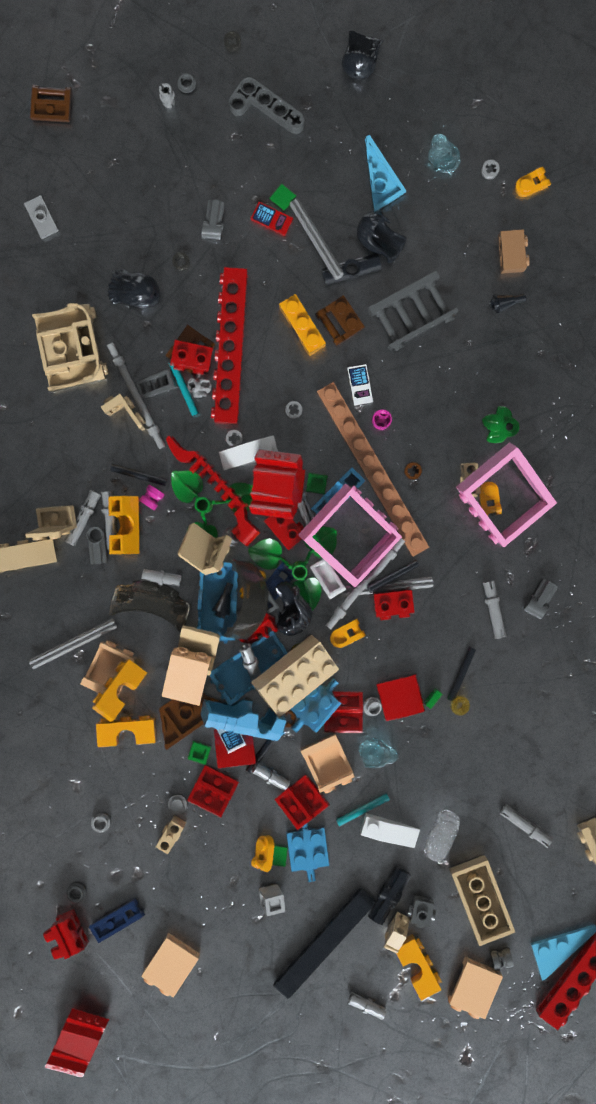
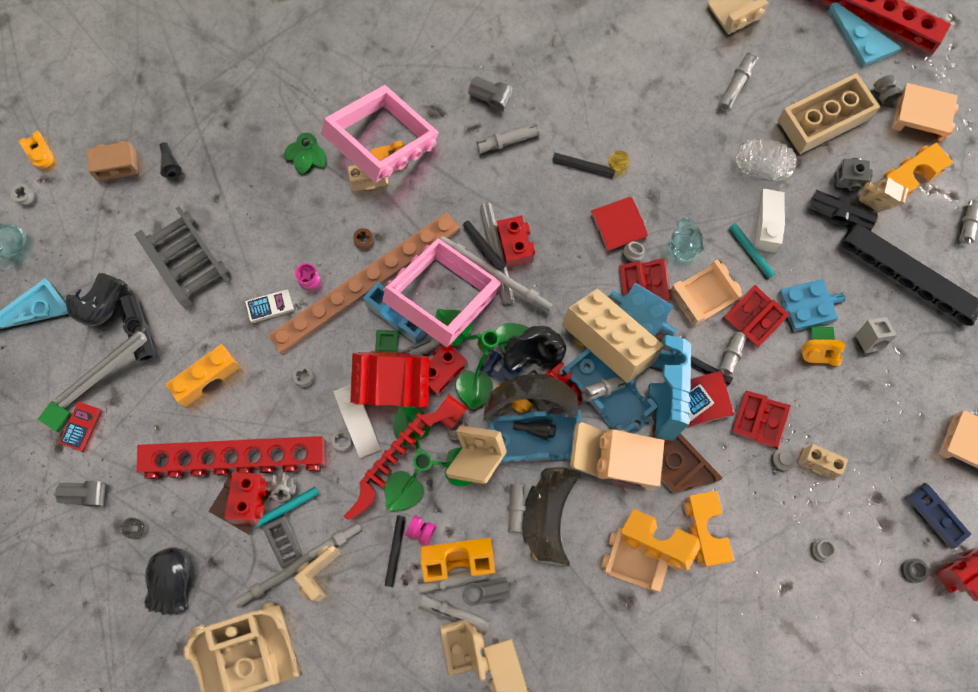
camera: 100 degrees left, 15 degrees down
light grey axle [29,619,117,669] -> none
green tile [188,740,212,765] -> none
white tile [310,559,346,599] -> none
reddish brown plate [315,295,365,346] -> none
light orange plate [330,619,366,648] -> none
green tile [424,688,443,709] -> none

